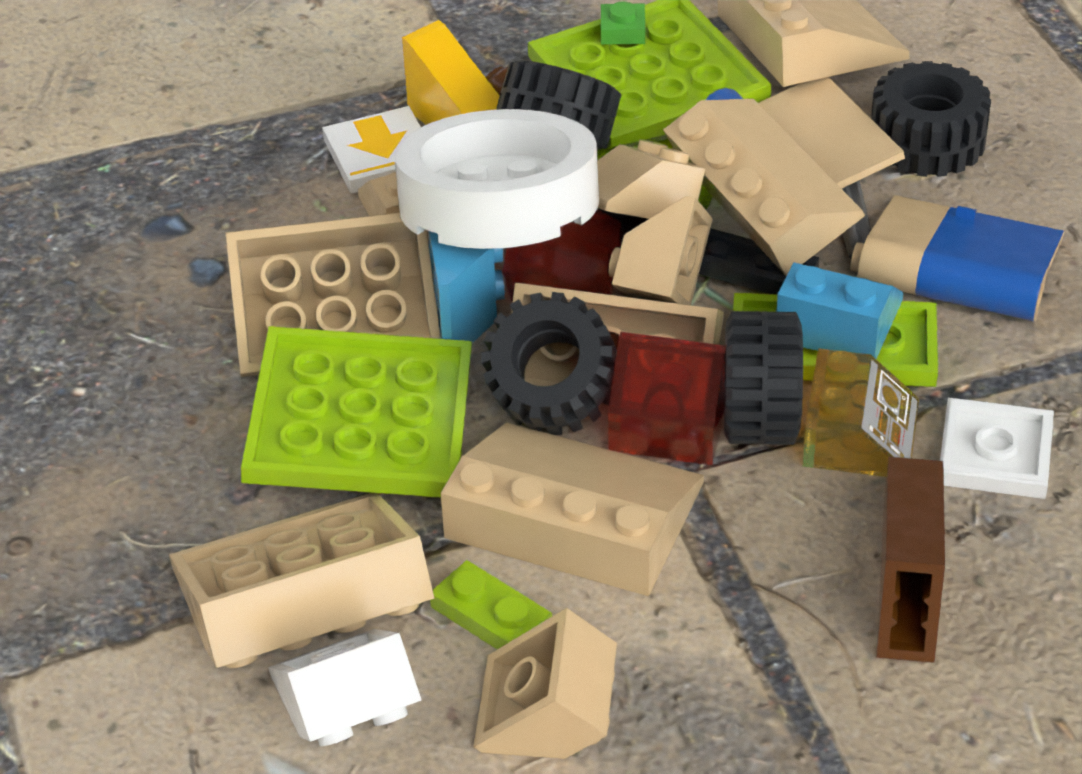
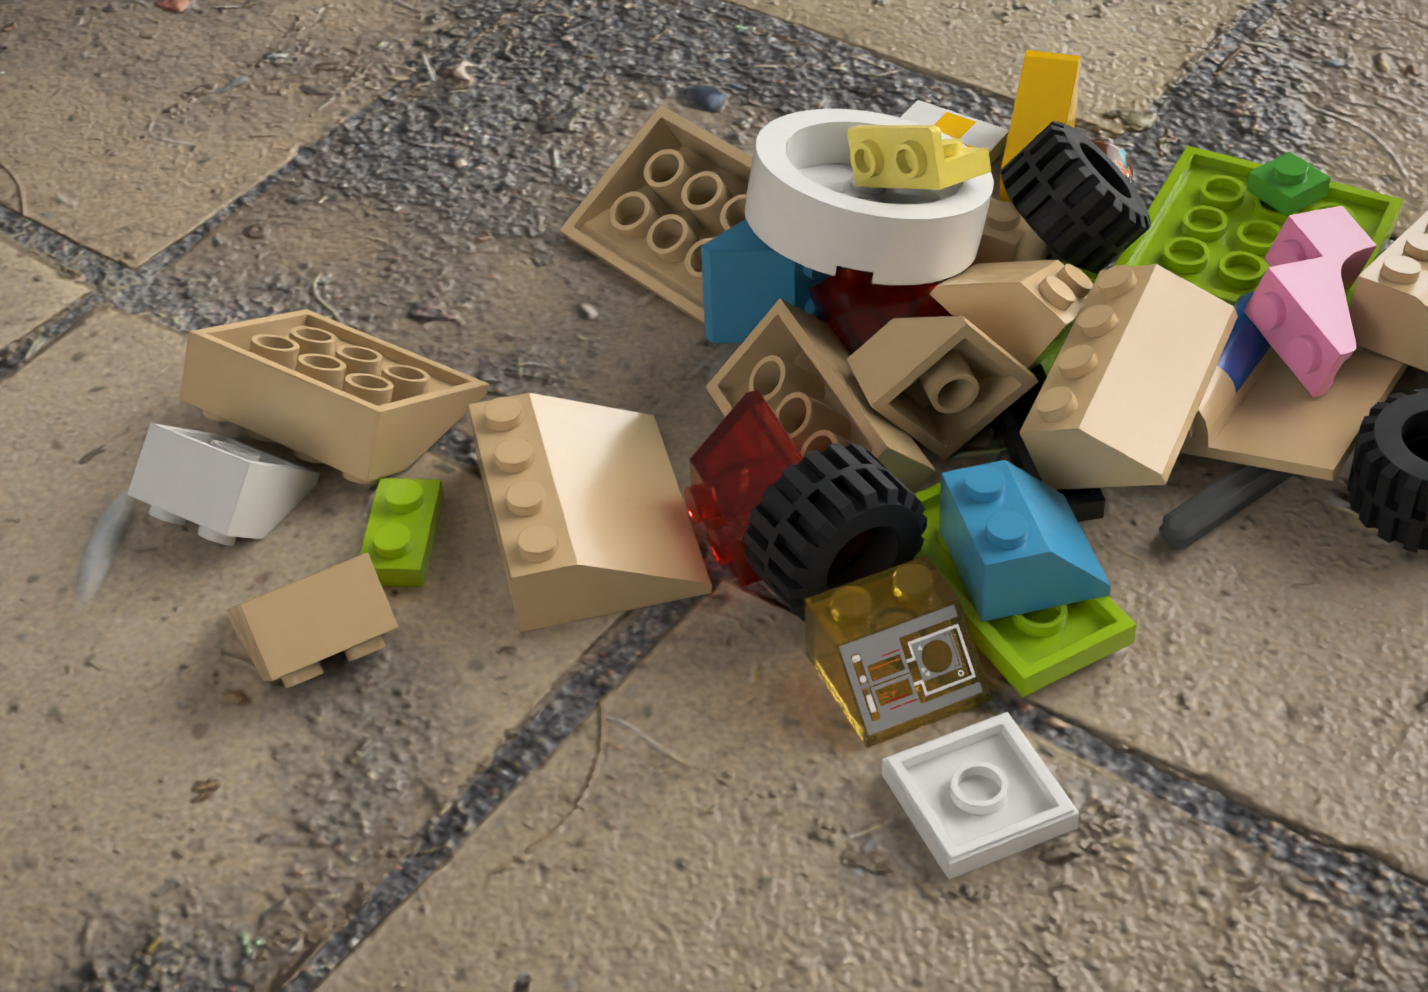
camera: 55 degrees right, 0 degrees up
lime plate [241,326,472,498] -> none
black tyre [481,292,621,435] -> none
blue door [850,195,1064,322] -> none
reddish brown slope [876,457,945,663] -> none
none -> light yellow bracket [847,125,991,190]
none -> bright pink arch [1243,206,1377,397]

